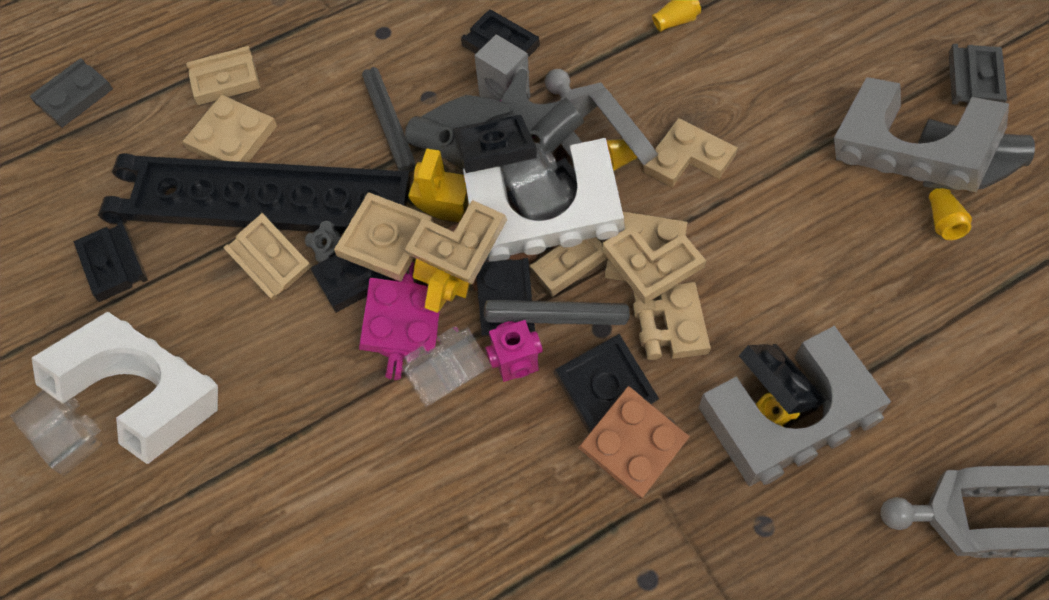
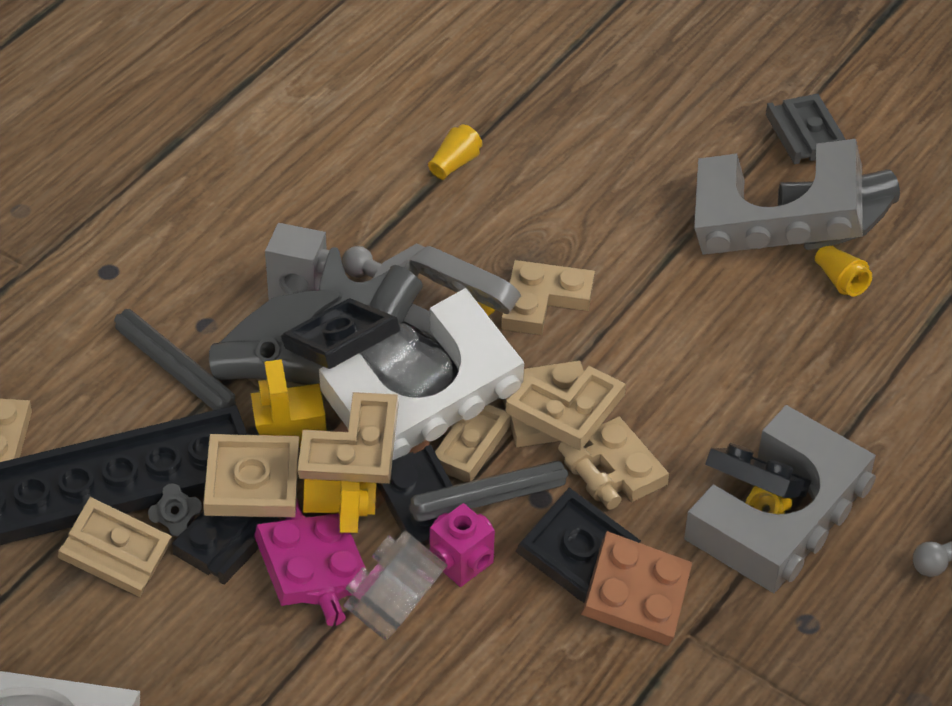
camera: 30 degrees left, 15 degrees down
black plate [461,9,540,57] -> none

